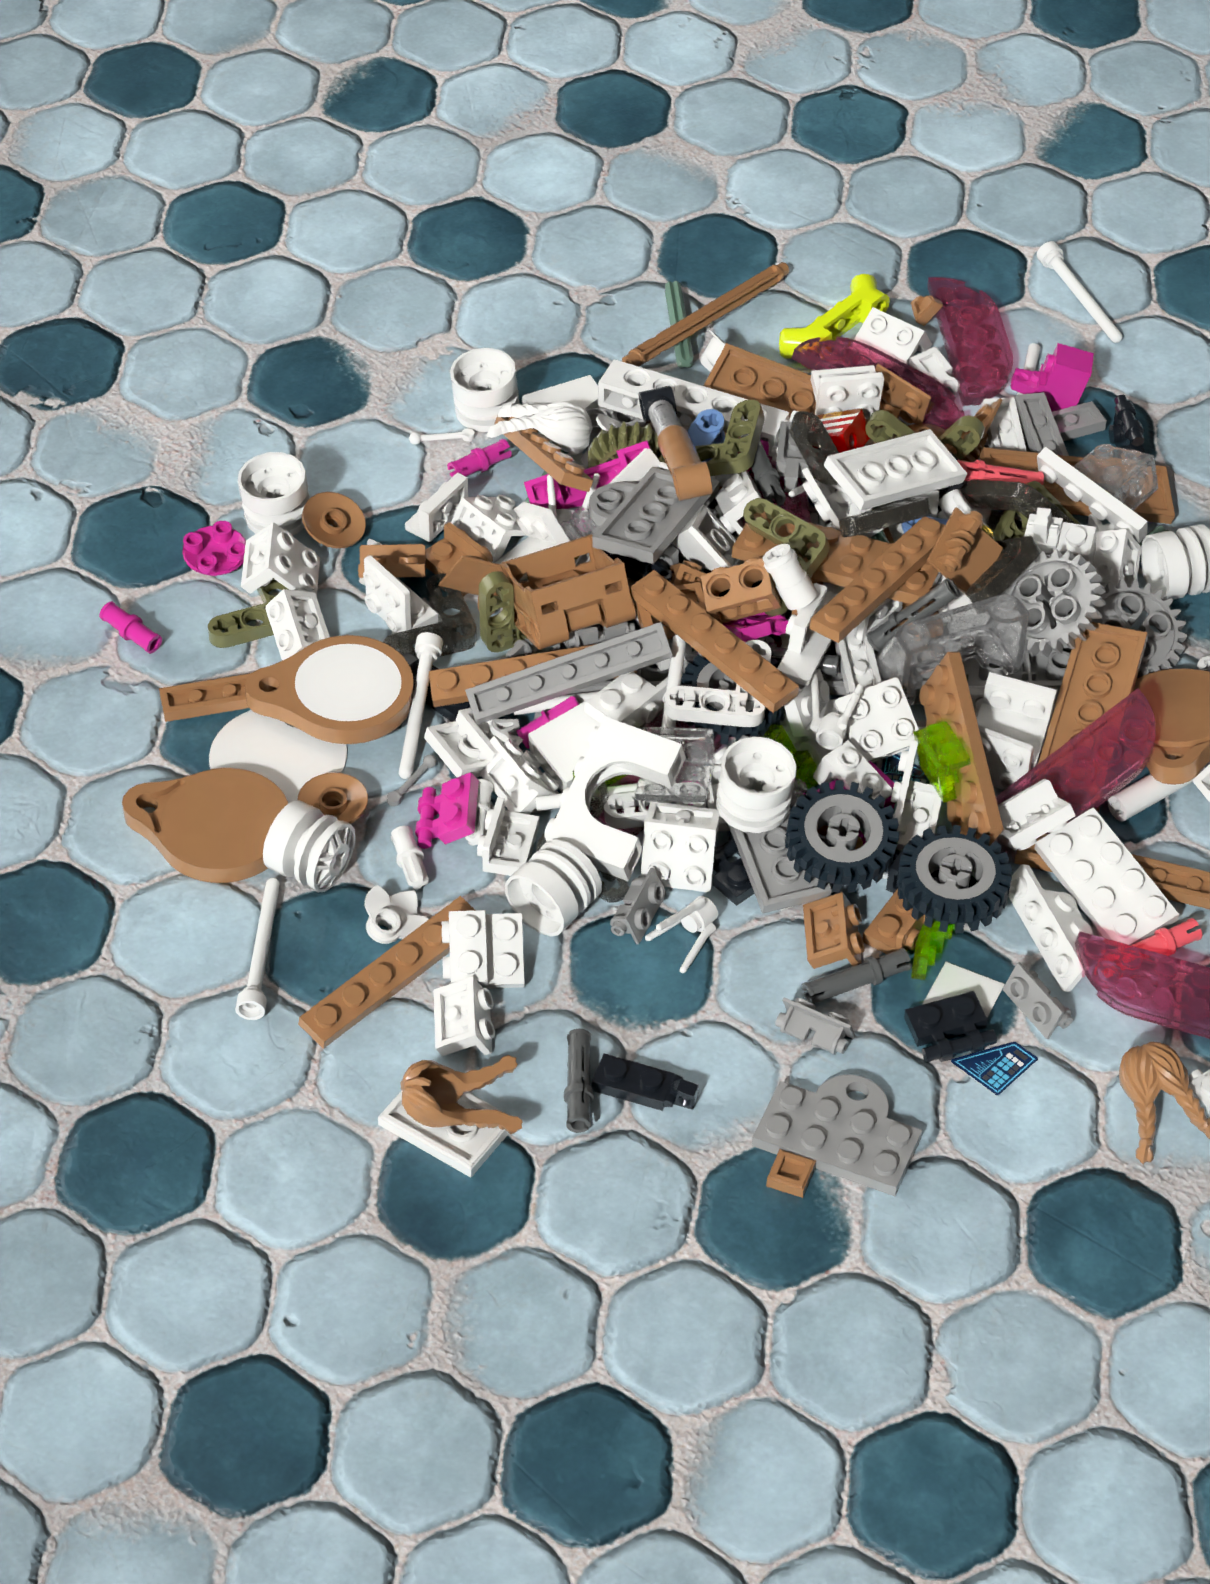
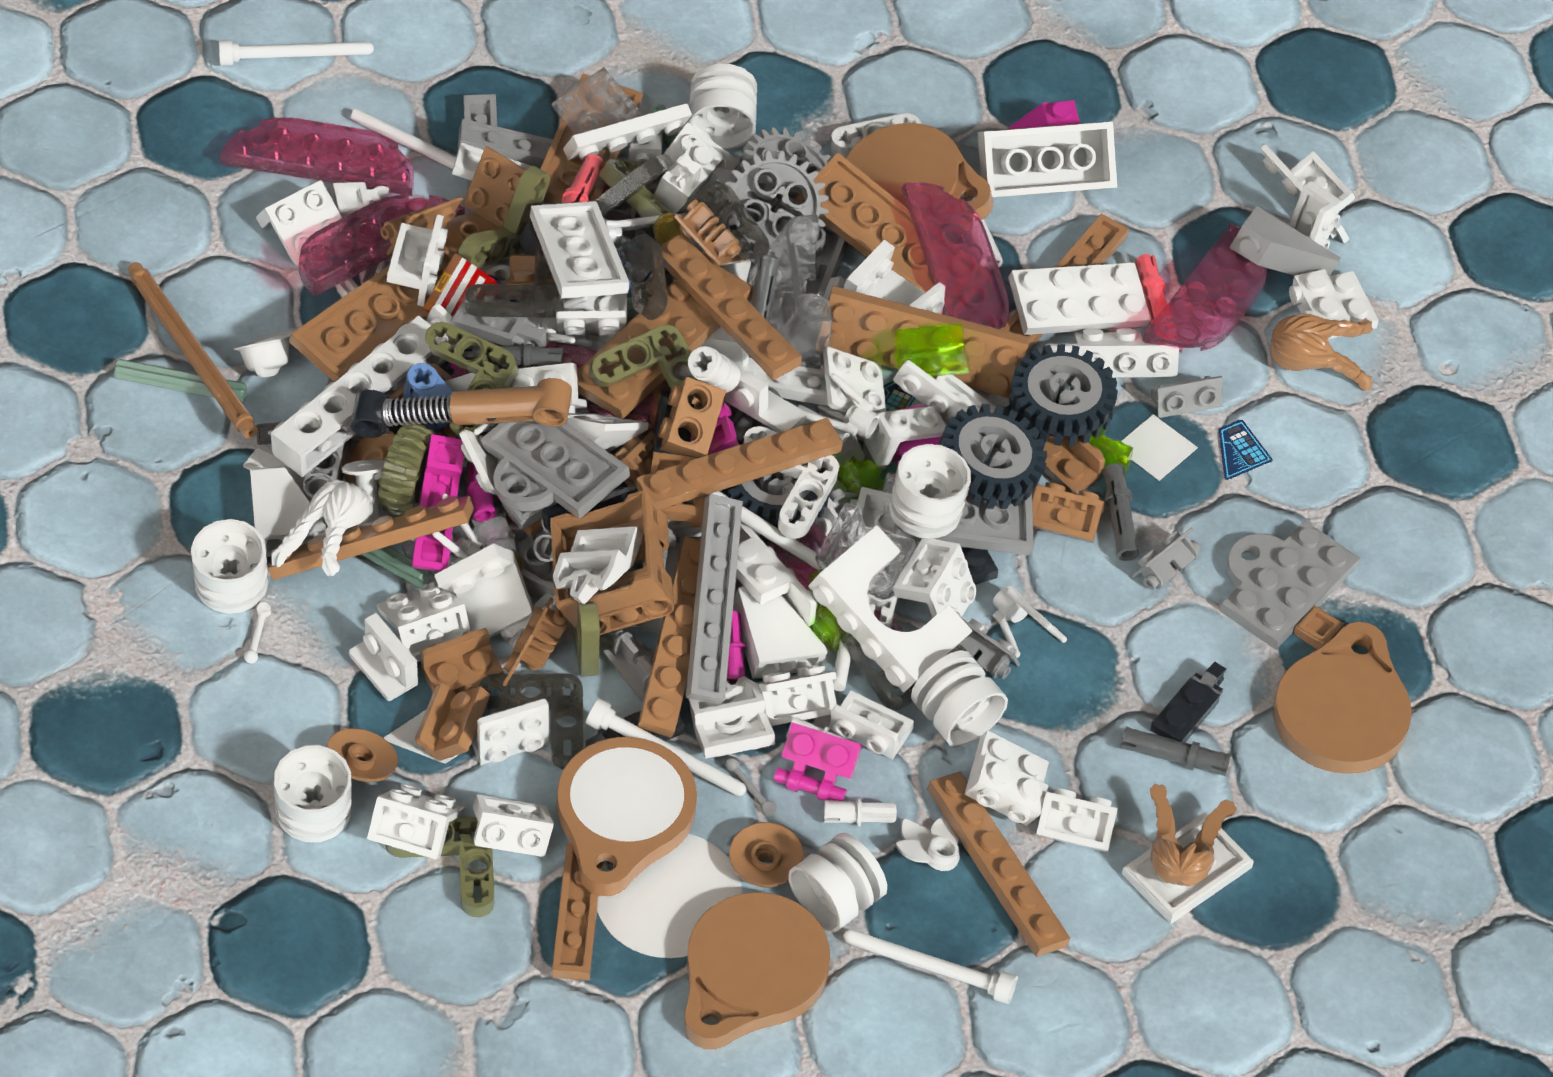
camera: 75 degrees left, 5 degrees up
dark pink pin [99,601,162,654] -> none
dark pink dish [182,521,246,576] -> none
dark pink pin [447,439,512,478] -> none
neon yellow plate [779,274,890,365] -> none
black plate [904,991,997,1062] -> none
medium nougat tile [911,295,943,326] -> none
white bracket [998,779,1076,850] -> none
dark pink hinge [1010,343,1094,412] -> none
black plate [1109,395,1145,464] -> none
none -> white plate [553,526,643,604]
none -> medium nougat piece [1273,622,1412,774]

